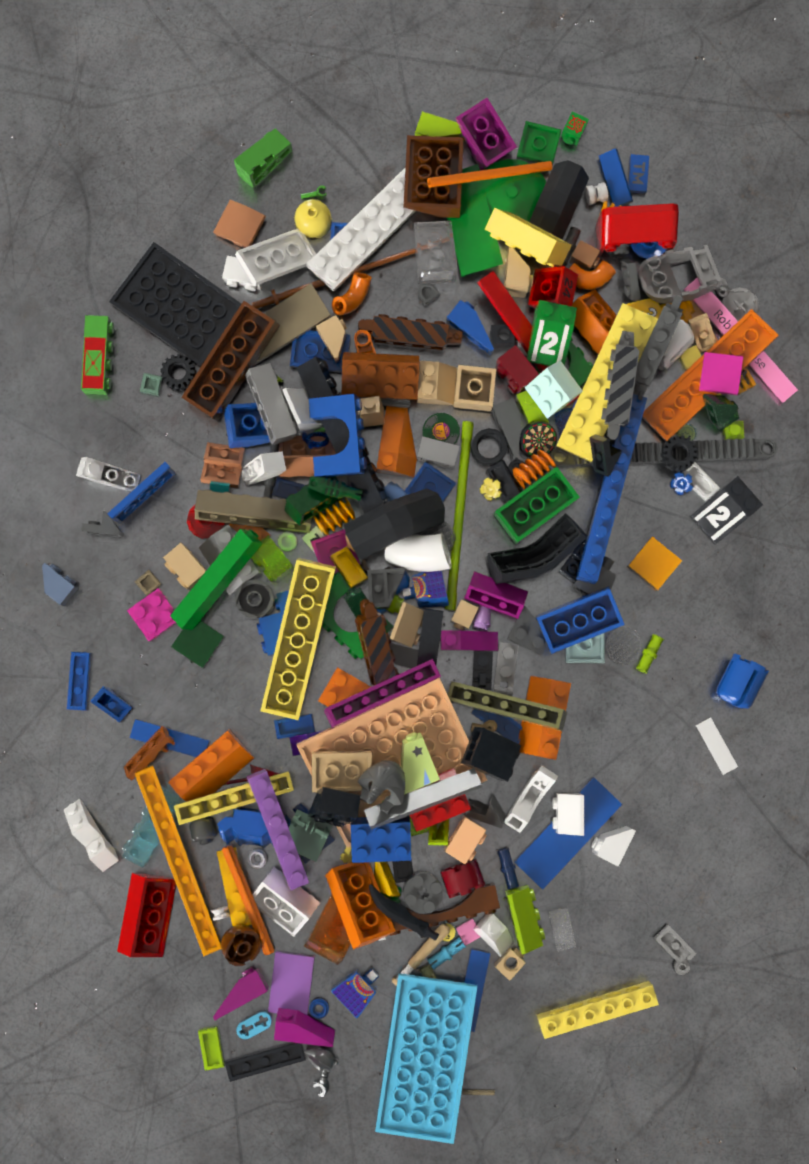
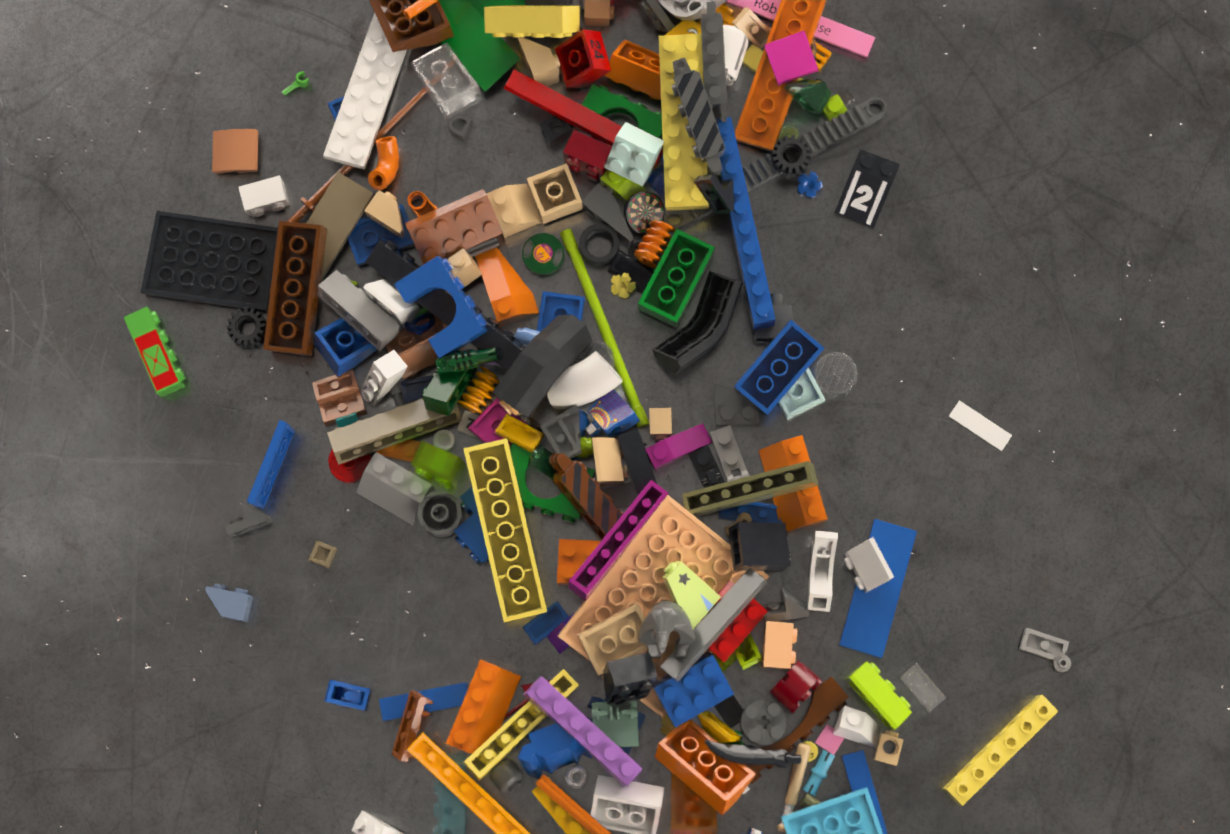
camera: 20 degrees left, 5 degrees down
blue tile [67,652,92,711] -> none
white slope [76,457,141,492] -> none
dark pink plate [127,588,176,642] -> none
sand green tile [140,373,163,396] -> none
tan brick [163,543,207,589] -> none
green brick [170,529,262,630] -> none
dark green tile [171,620,225,668] -> none
bright green wedge [234,128,293,189] -> none
white plate [235,228,316,286] -> none
light yellow cylinder [294,199,332,239] -> none
reddish brown hinge [358,314,462,351] -> none
light grey hinge [417,437,459,470] -> none
blue slope [446,300,494,356] -> none
magenta brick [464,571,528,619] -> none
lavender cone [472,605,491,631] -> none
dark blue pin [497,847,519,889] -> none
green slope [527,300,577,366] -> none
black slope [558,540,586,583] -> none
orange cylinder [569,261,616,290] -> none
white slope [591,826,636,866] -> none
light orange tile [628,536,682,590] -> none
lime pin [636,634,664,674] -> none
white tile [682,462,720,502] -> none
blue cylinder [716,654,769,709] -> none

